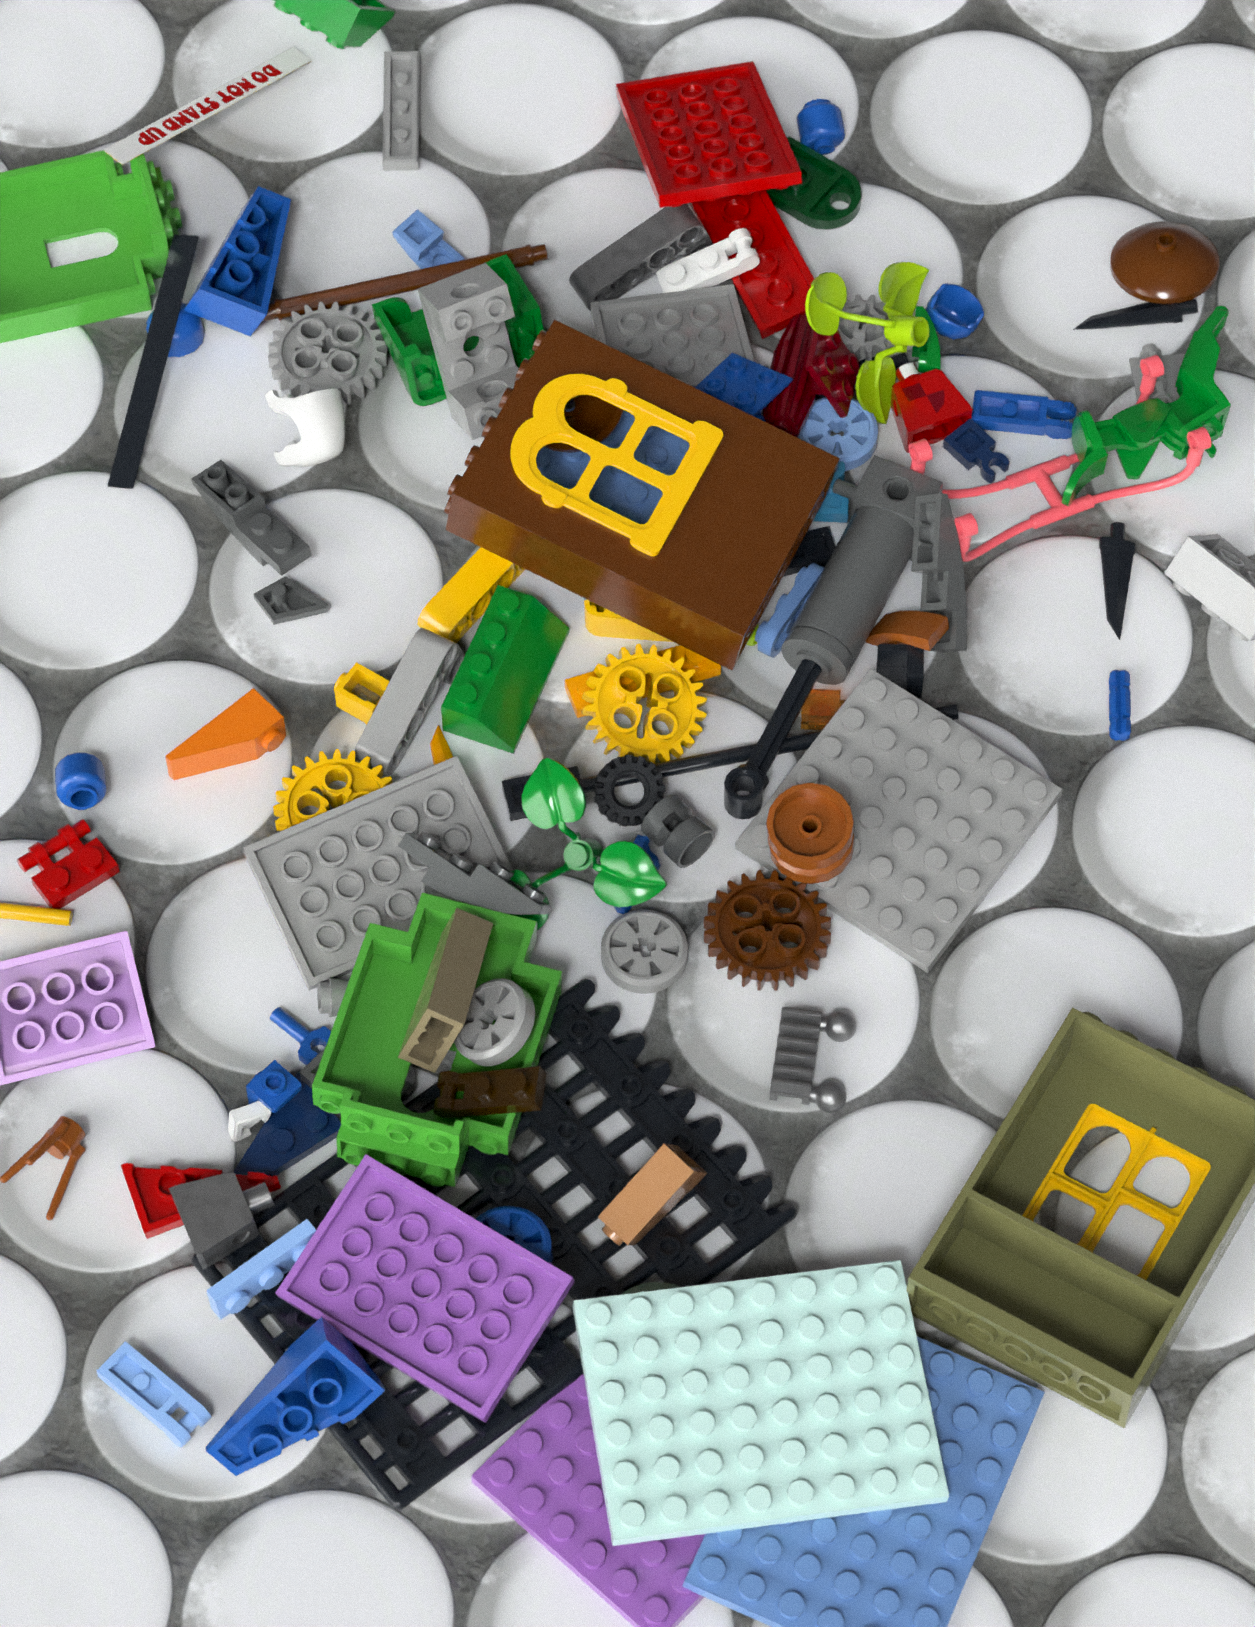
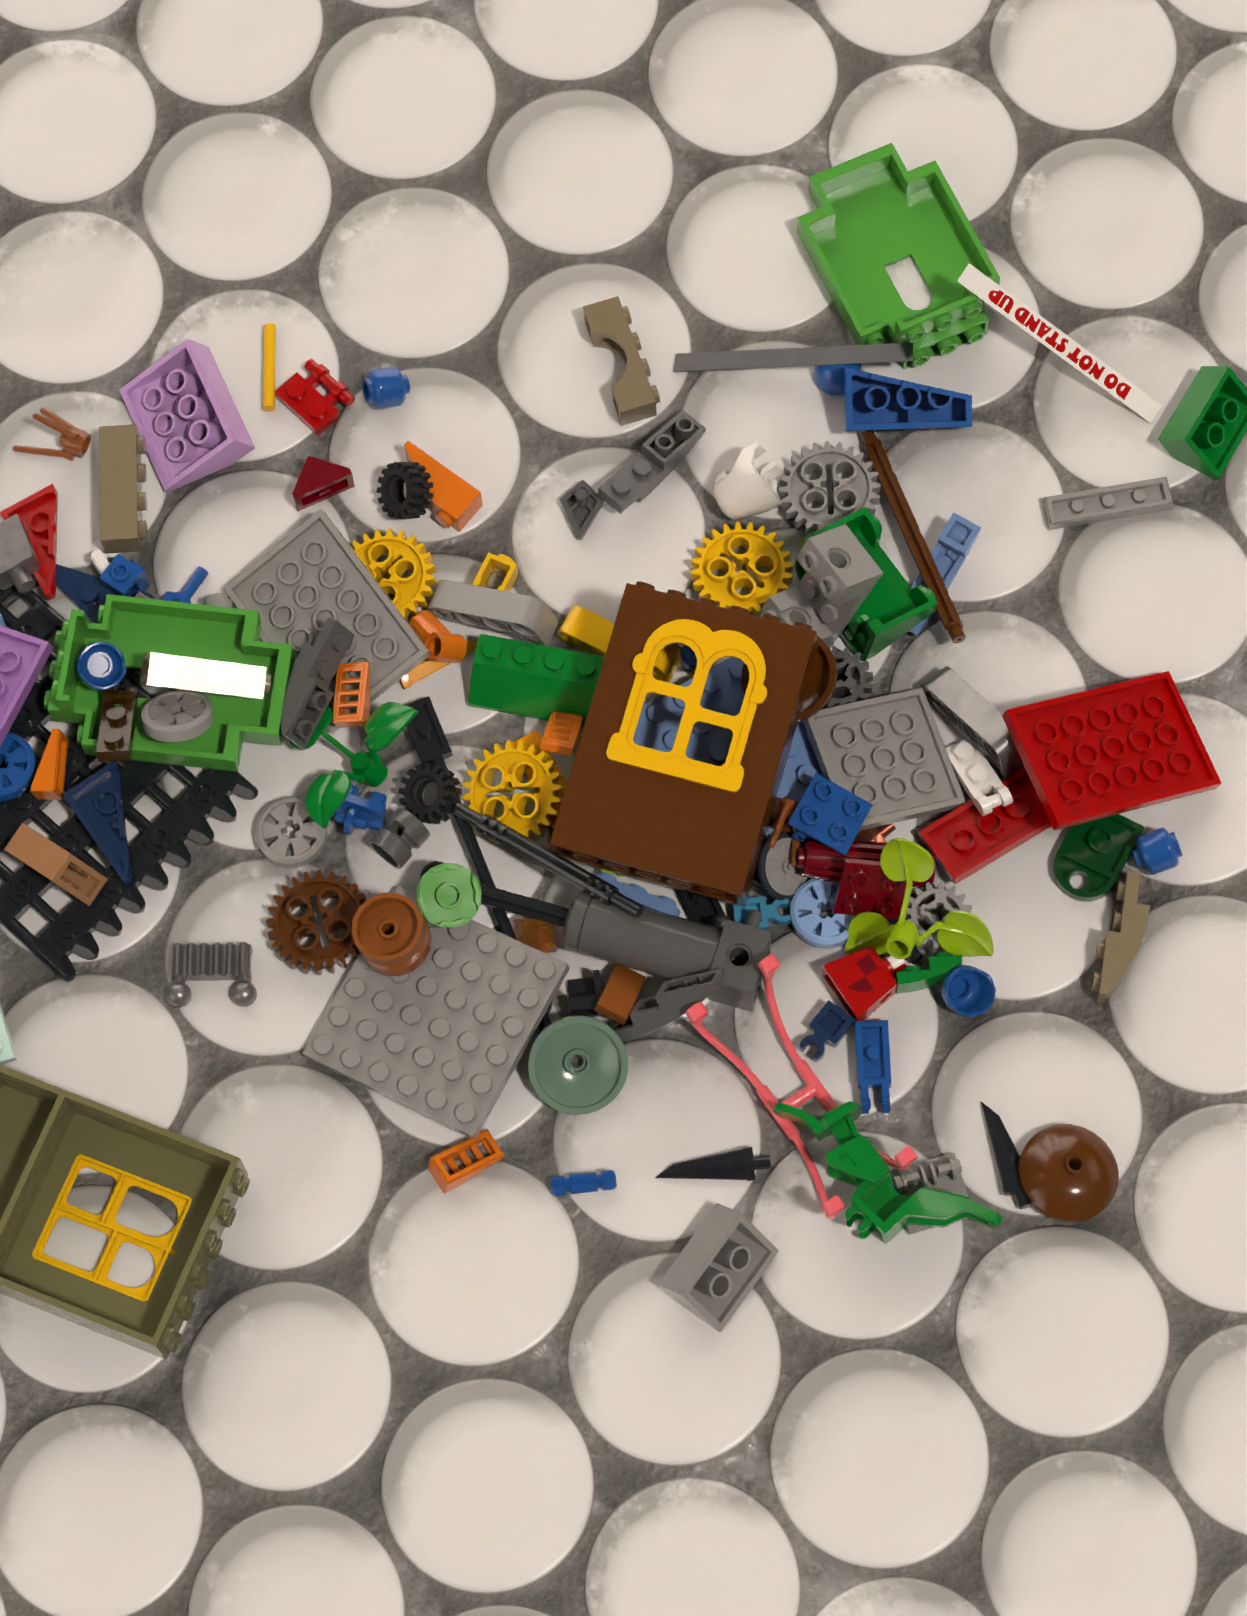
camera: 85 degrees right, 10 degrees up
none -> orange slope [30,729,69,800]
none -> dark blue wing [62,761,132,886]
none -> blue hair [77,641,126,691]
none -> dark tan brick [99,424,148,553]
none -> dark red slope [292,455,355,511]
none -> orange slope [333,662,370,728]
none -> black tyre [377,462,434,519]
none -> orange piece [409,610,467,663]
none -> bright green tile [416,863,482,928]
none -> orange slope [428,1129,504,1194]
none -> black axle [452,802,644,918]
none -> sand green dish [528,1016,628,1115]
none -> orange slope [540,711,583,755]
none -> dark tan arch [583,296,660,426]
none -> yellow gear [691,521,793,616]
none -> dark tan slope [1091,871,1150,1004]

